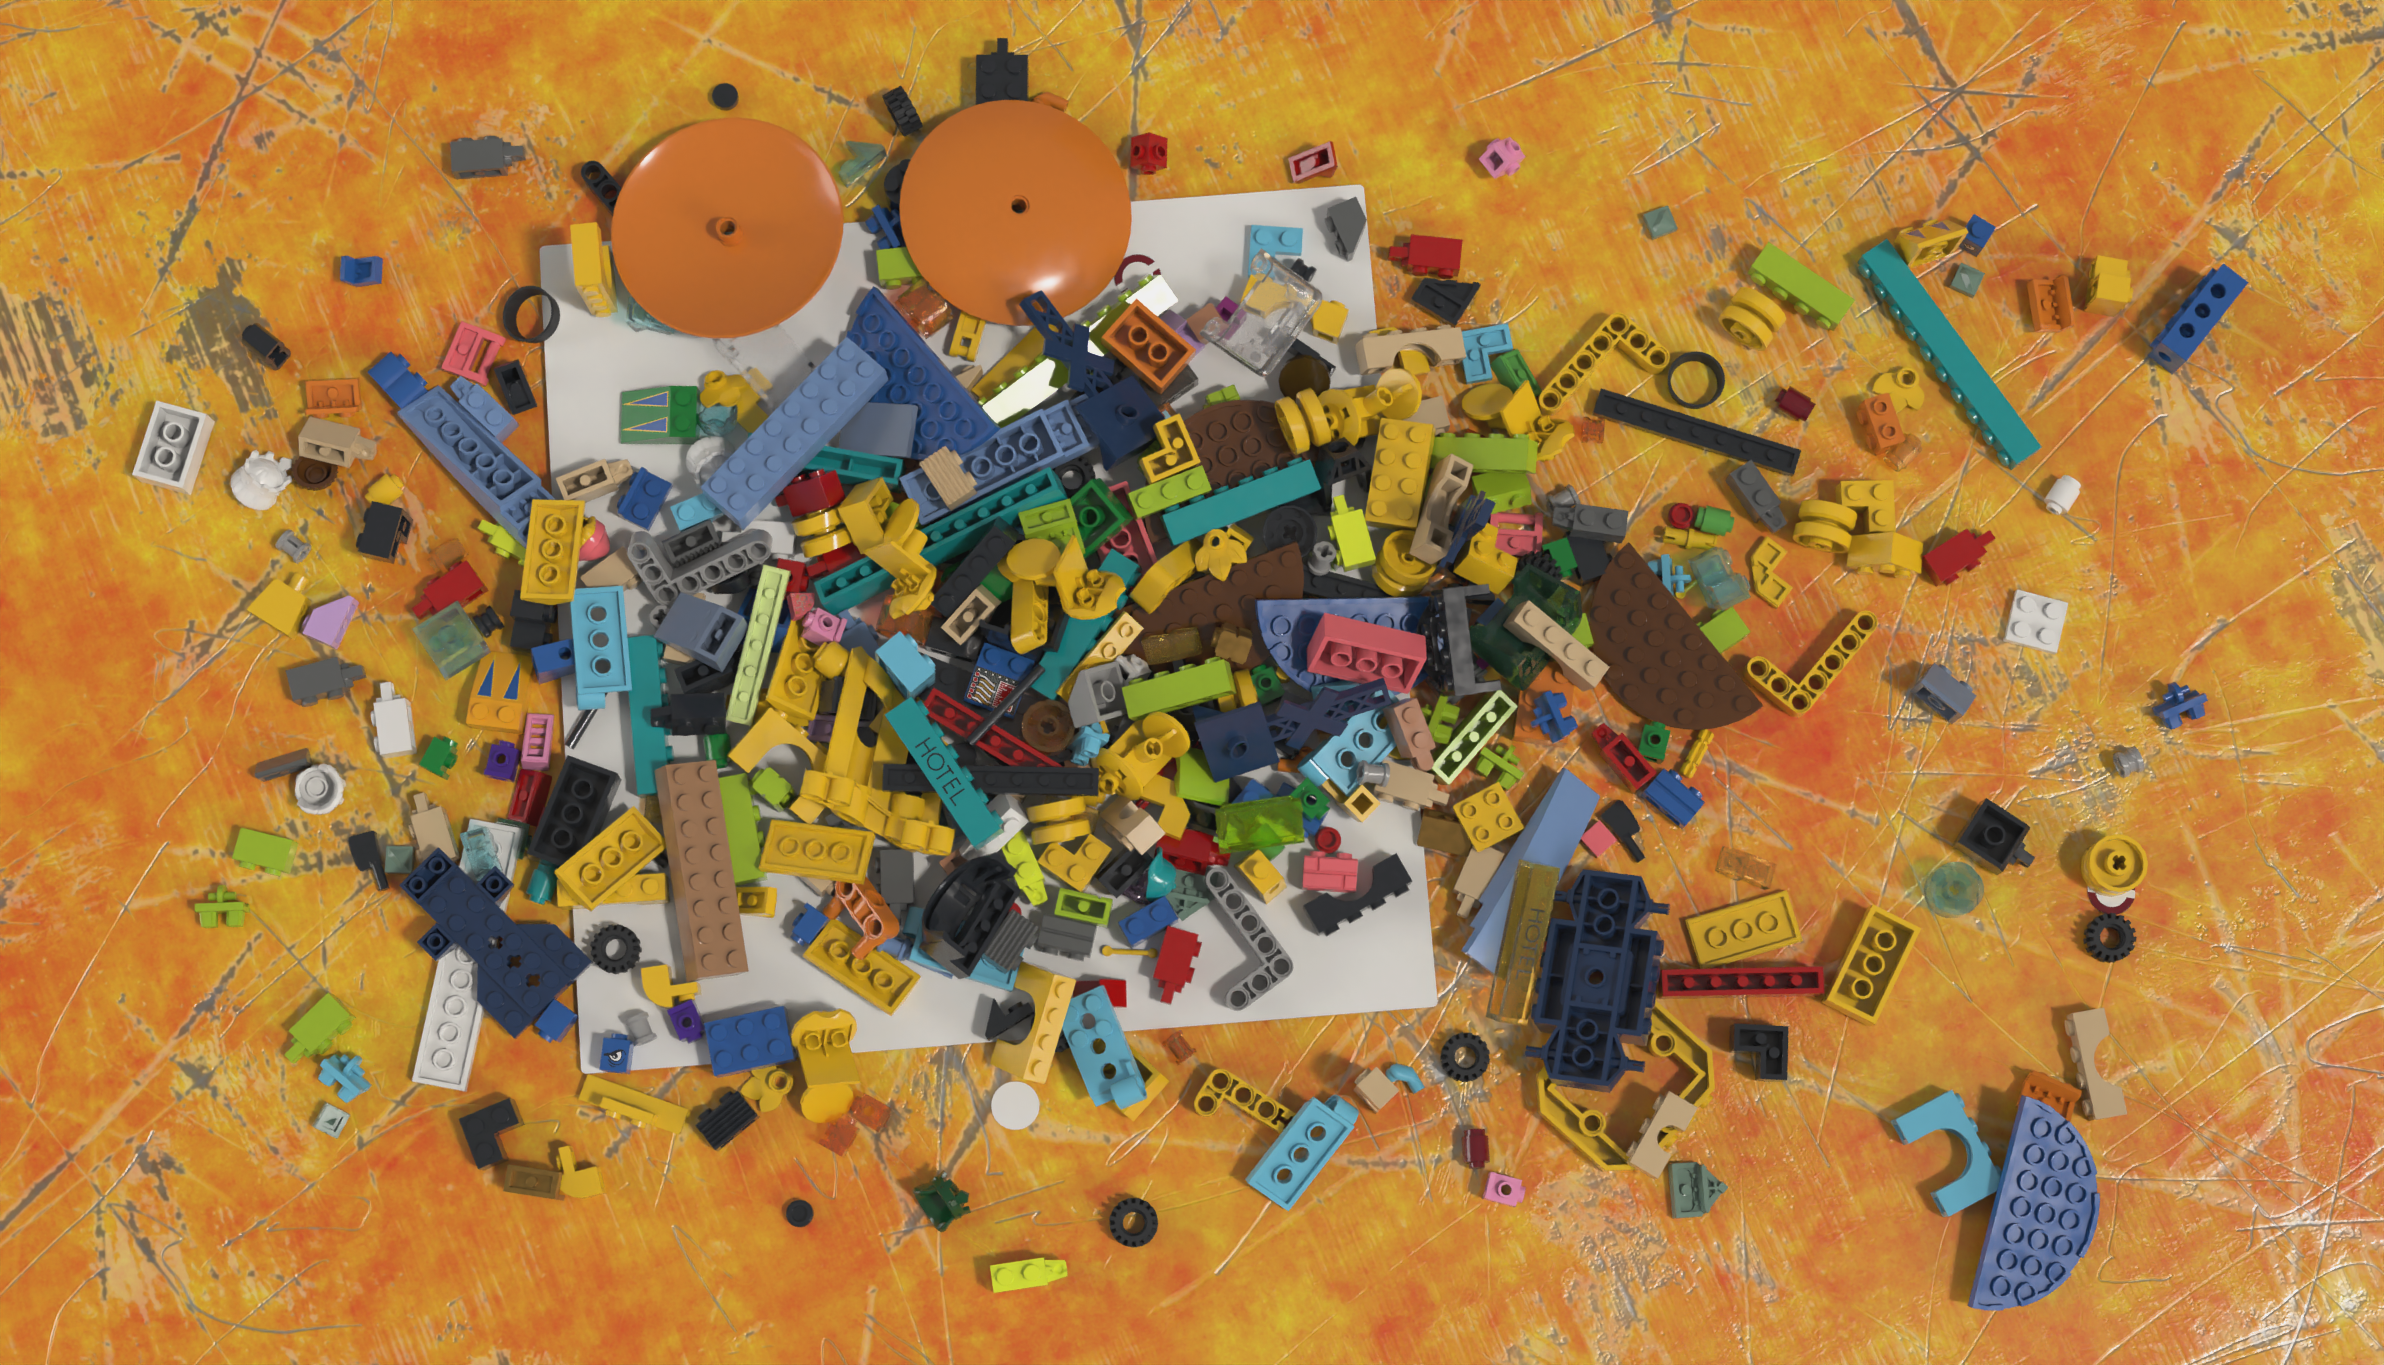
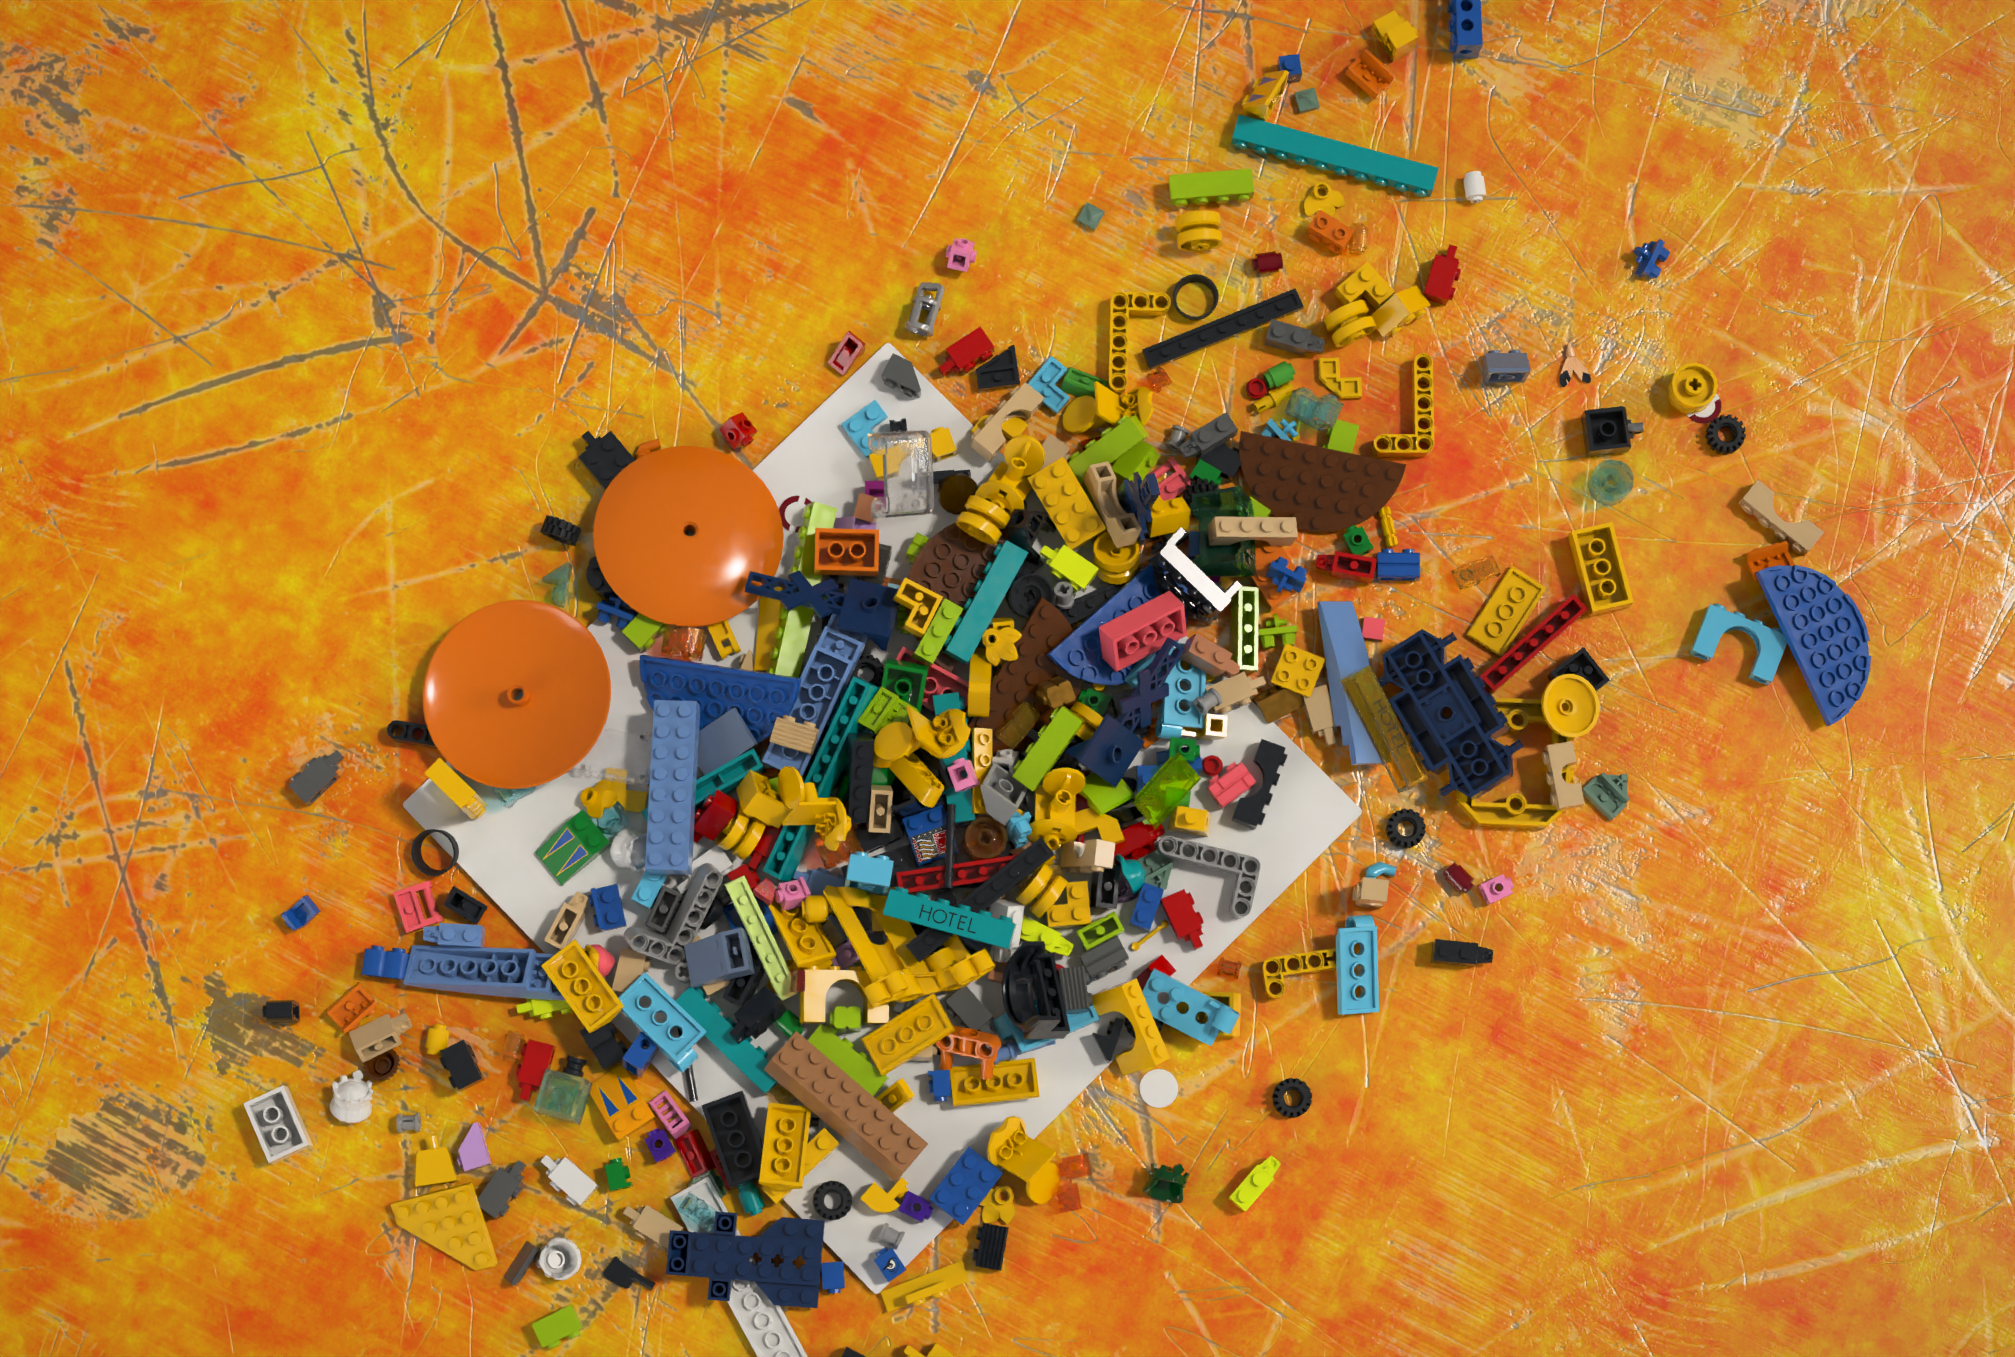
camera: 40 degrees left, 0 degrees up
sand green tile [385,846,415,874] -> none
black tile [712,83,739,111] -> none
black tile [786,1200,814,1227] -> none
lime hips [1421,694,1460,744] -> none
black piece [1599,800,1646,863] -> none
white plate [2003,590,2068,655] -> none
light grey wheel [2113,746,2145,778] -> none
none -> yellow plate [391,1182,498,1271]
none -> clear red tile [791,970,805,993]
none -> light grey piece [905,282,945,337]
none -> bright pink brick [947,758,980,792]
none -> black hinge [1431,939,1493,967]
none -> yellow dish [1541,674,1600,738]
none -> light nougat piece [1559,343,1591,387]

